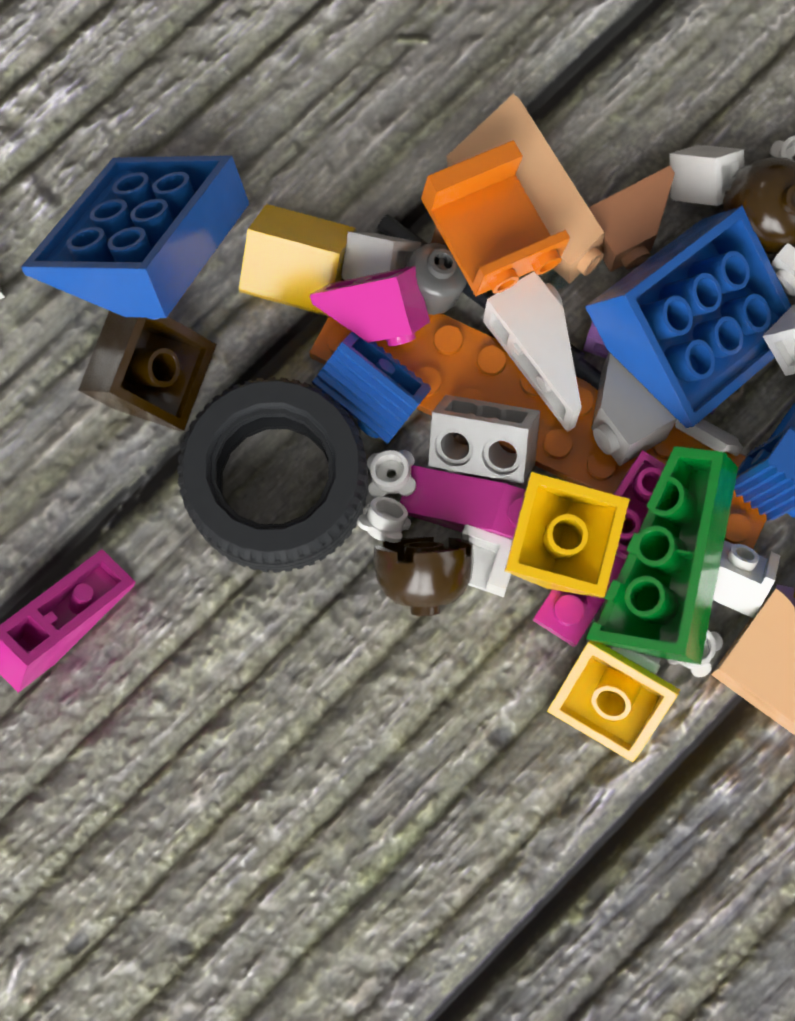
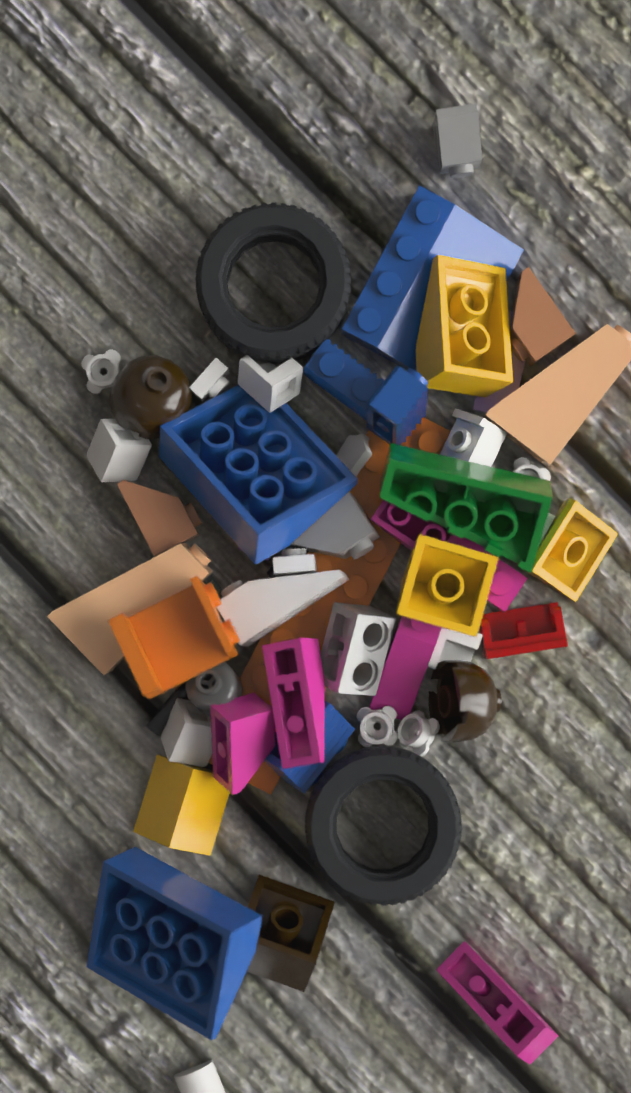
camera: 90 degrees left, 10 degrees up
none -> dark pink slope [262,638,325,769]
none -> white plate [273,548,317,577]
none -> red hinge [479,602,568,659]

